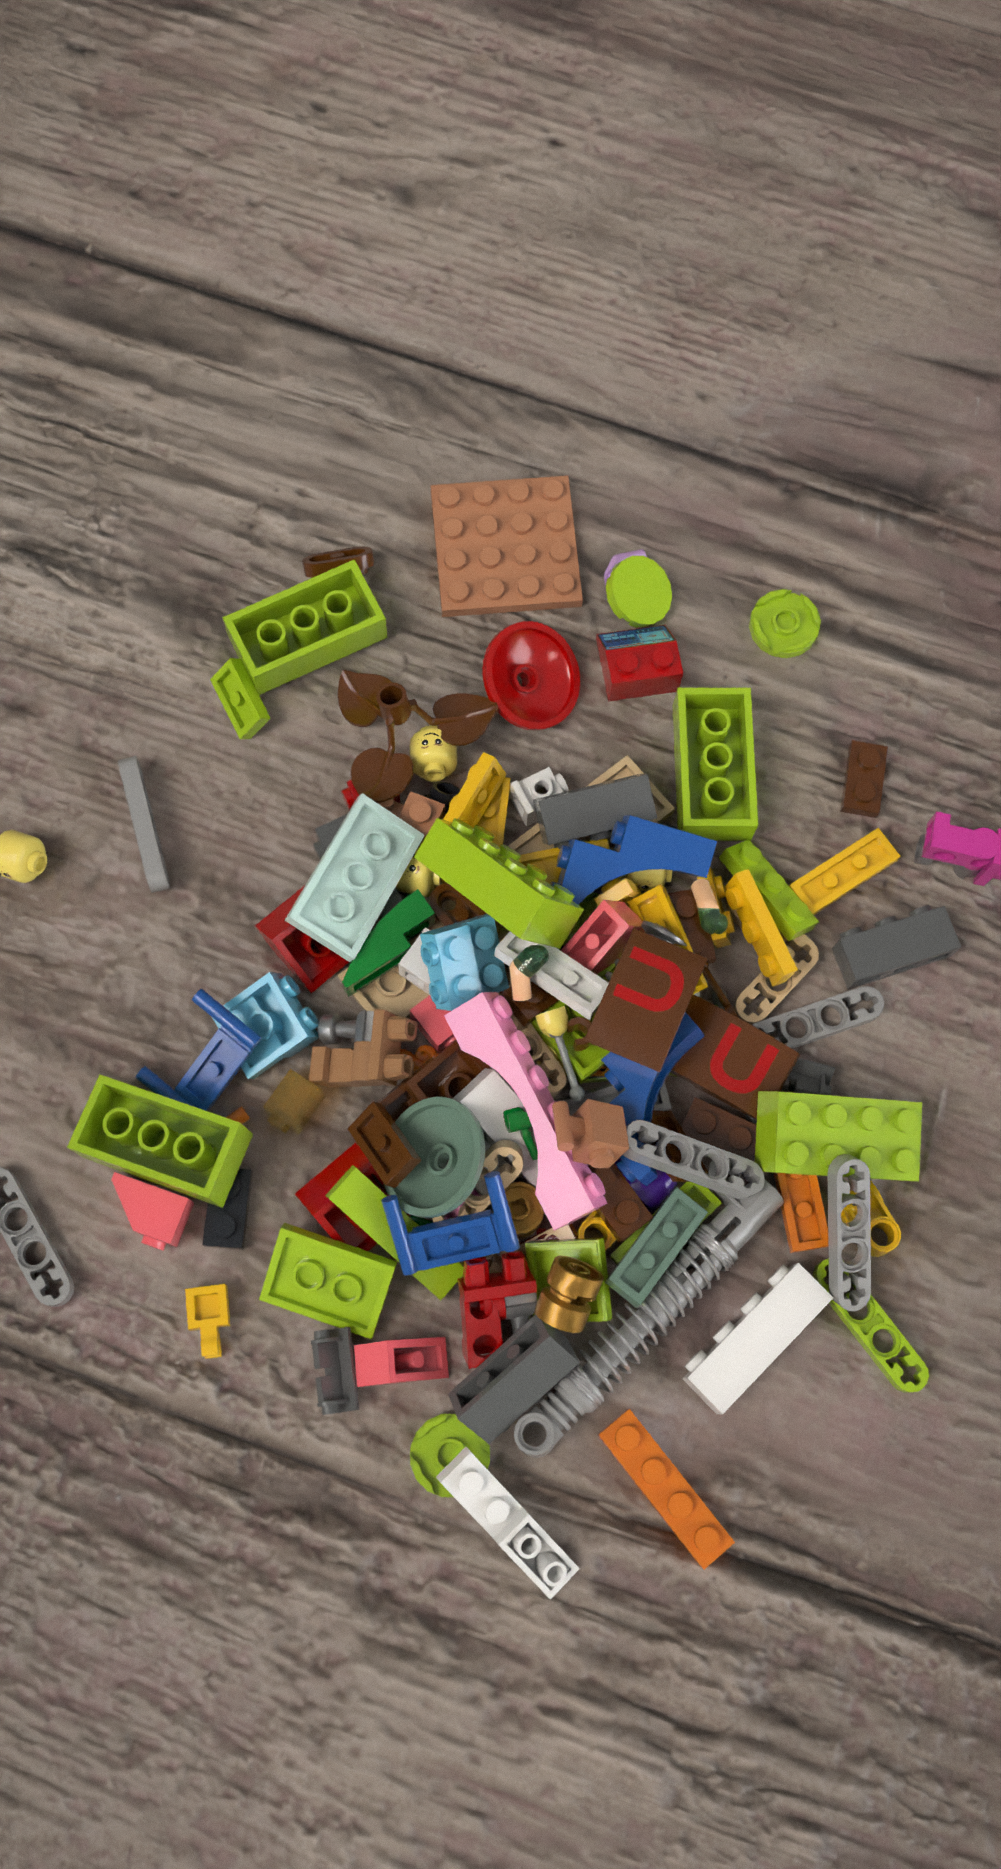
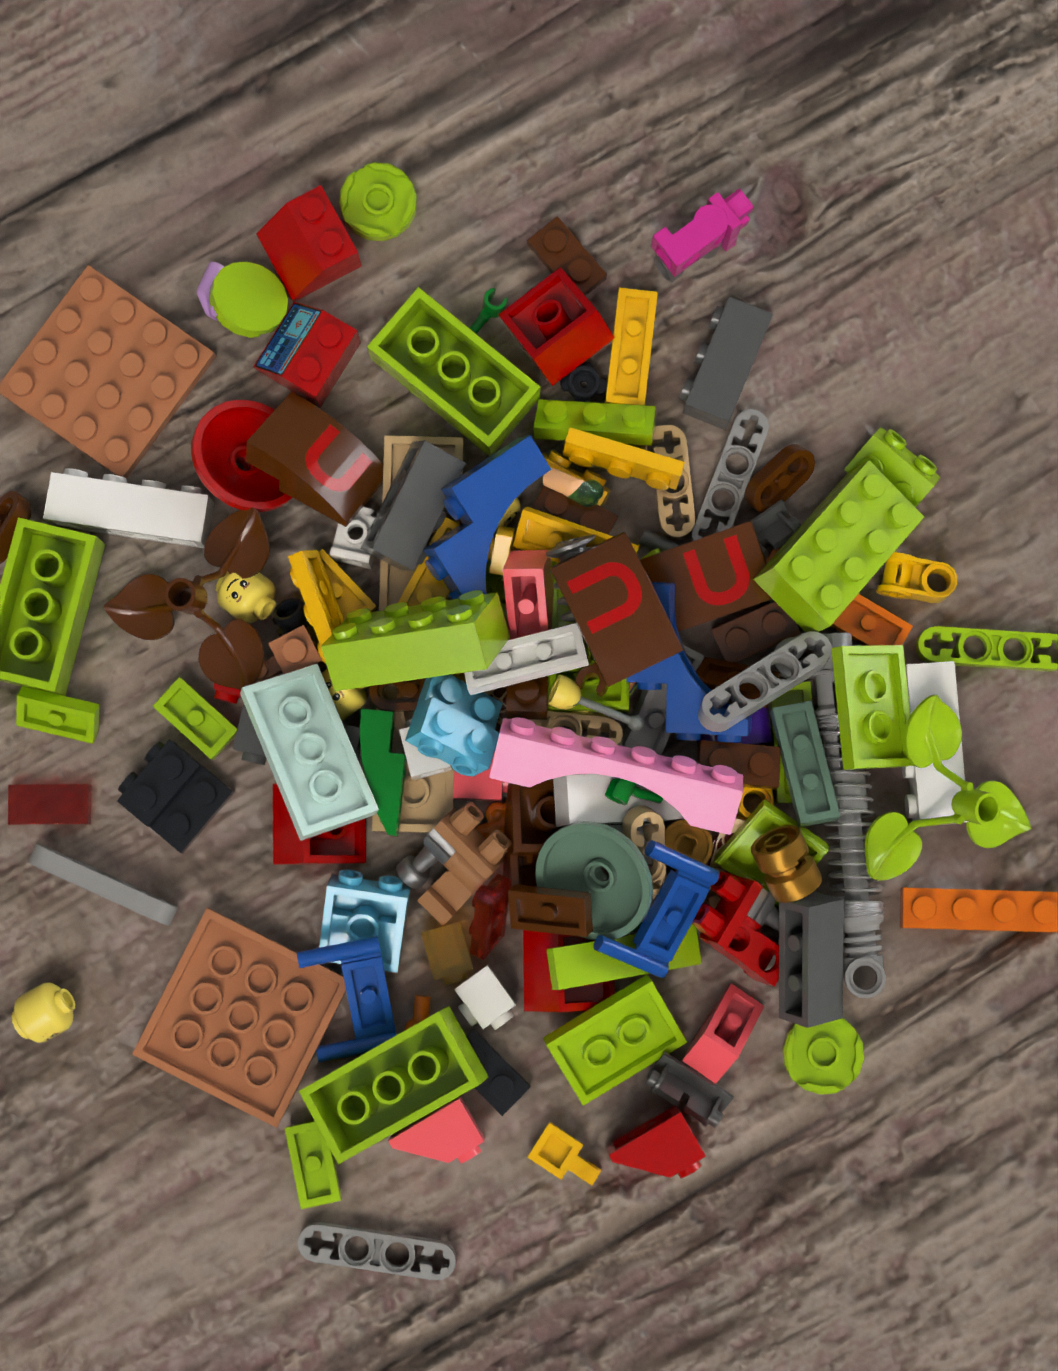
camera: 45 degrees left, 10 degrees up
white slope [436,1447,580,1600] -> none
arm [510,945,549,1001] -> none
nougat brick [552,1099,629,1169] -> none
reddish brown hinge [702,964,738,1017] -> none
light grey beam [828,1154,871,1311] -> none
none -> clear red plate [8,784,92,825]
none -> white brick [43,468,214,548]
none -> black plate [117,739,235,854]
none -> nougat plate [132,908,346,1128]
none -> lime plate [153,677,237,761]
none -> reddish brown slope [246,391,384,527]
none -> red slope [256,185,362,302]
none -> lime plate [284,1120,342,1209]
none -> white brick [454,965,516,1030]
none -> green hand [469,288,507,334]
none -> clear red plate [469,873,512,960]
none -> red slope [498,267,615,386]
none -> black plate [560,361,607,402]
none -> red slope [606,1105,706,1178]
none -> reddish brown plate [745,444,815,513]
none -> lime plate [831,645,914,770]
none -> lime bracket [844,427,941,508]
none -> lime plant [865,694,1031,881]

